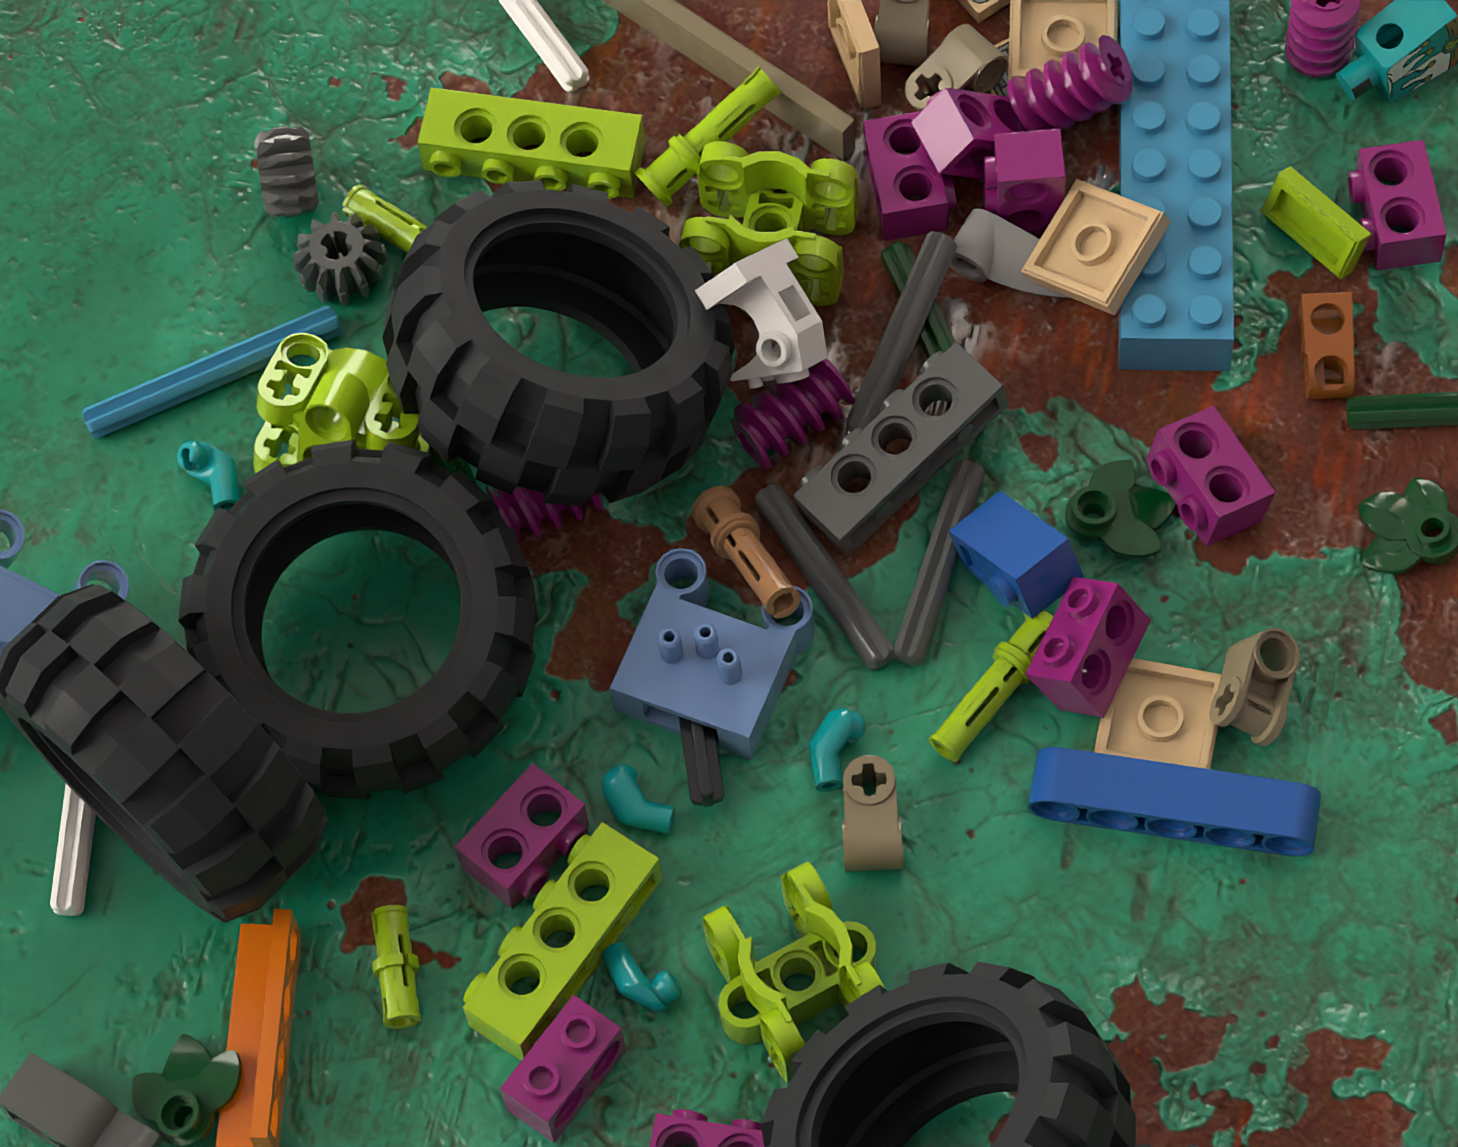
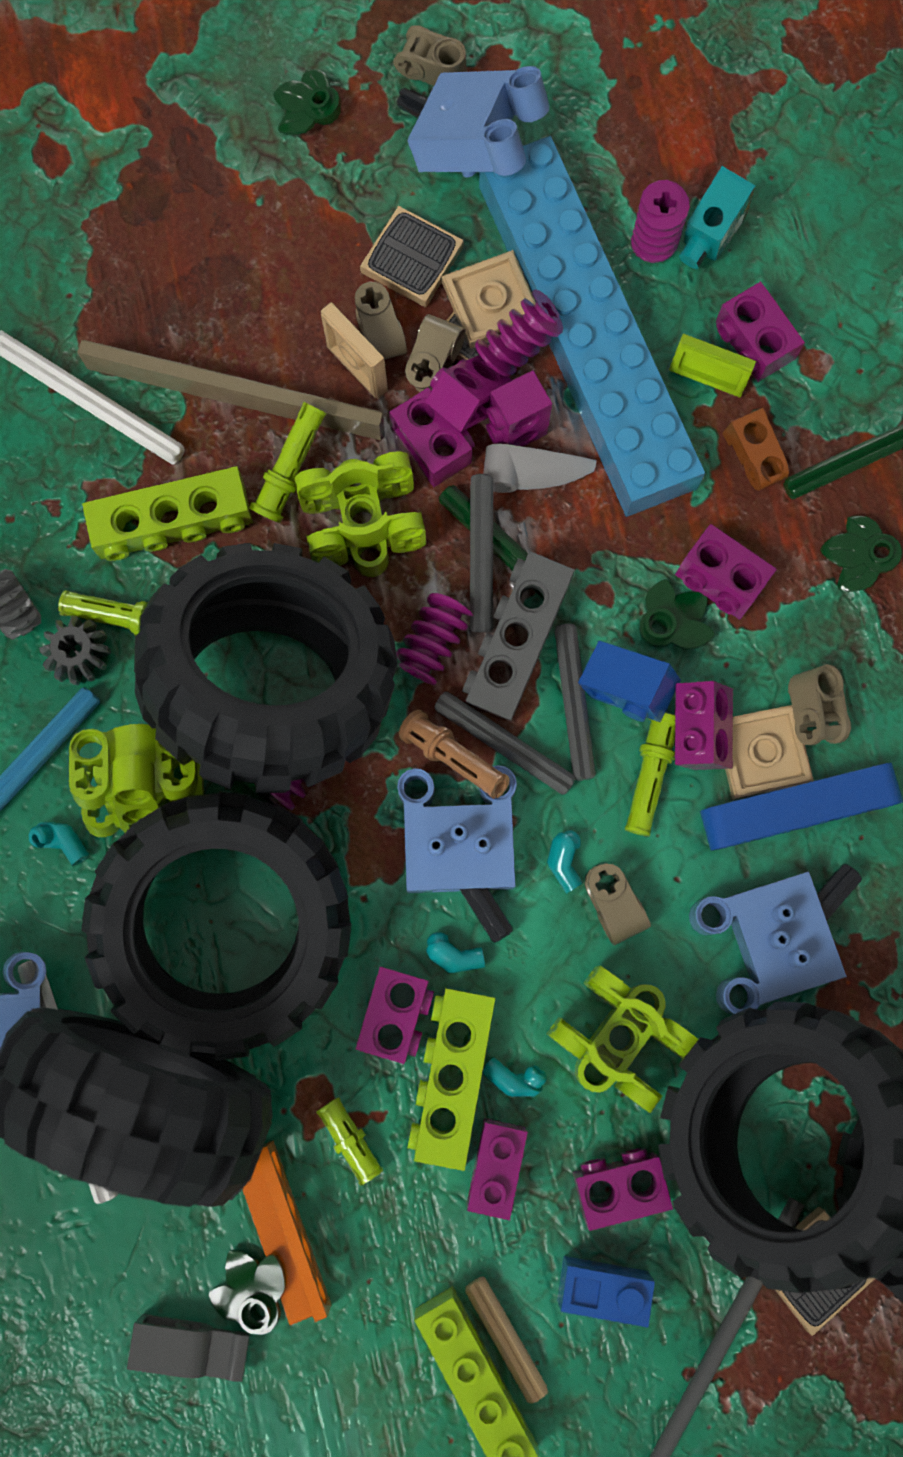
camera: 30 degrees left, 15 degrees up
white tile [695,238,828,388] -> none
tan tile [1021,179,1171,316] -> none
none -> medium blue piece [689,864,862,1015]

